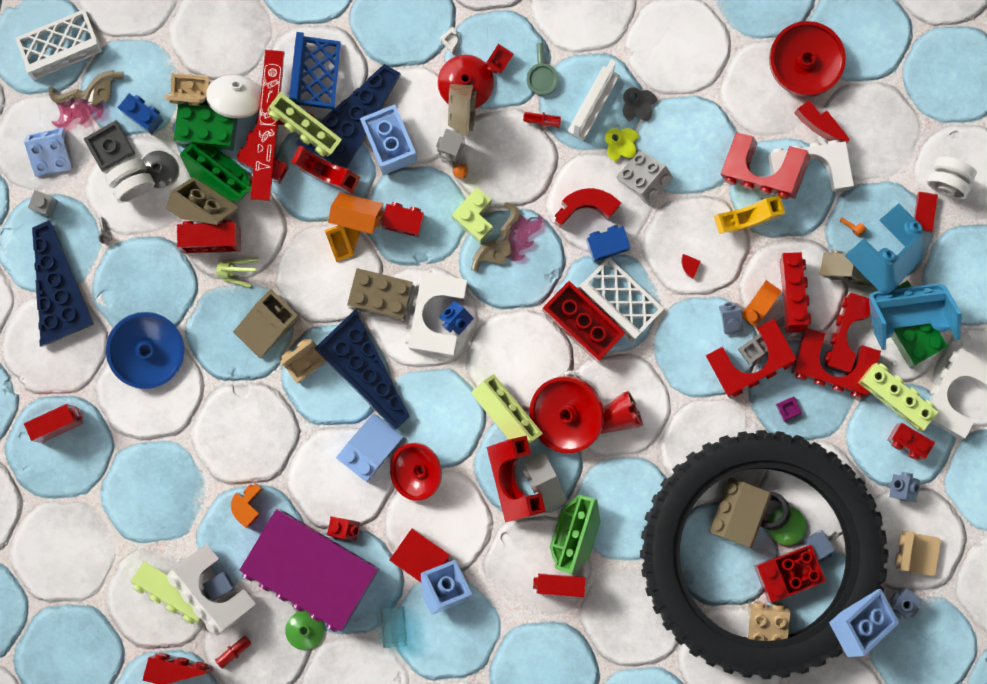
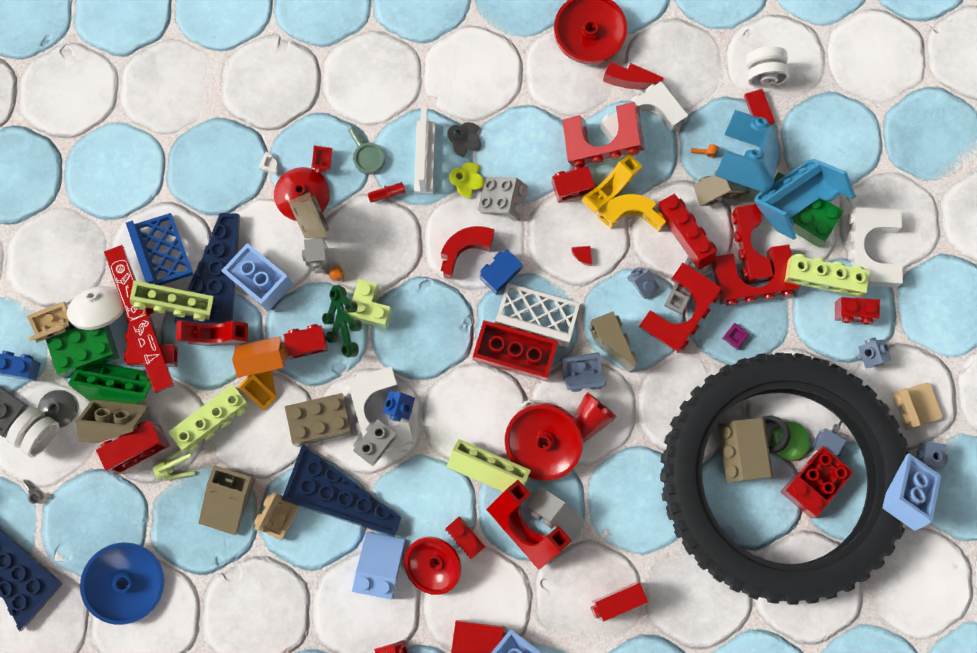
camera: 30 degrees left, 5 degrees down
piece [471,202,543,272] -> none
bright green wedge [550,494,601,575] -> none
orange brick [742,280,781,327] -> none
tan bracket [747,601,790,641] -> none
none -> yellowish green brick [168,384,249,453]
none -> dark green plant [322,285,362,358]
none -> light grey brick [353,419,398,467]
none -> red brick [445,516,485,559]
none -> red brick [551,166,595,203]
none -> sand blue bracket [561,352,606,392]
none -> dark tan slope [589,311,638,372]
none -> yellow arch [597,194,666,232]

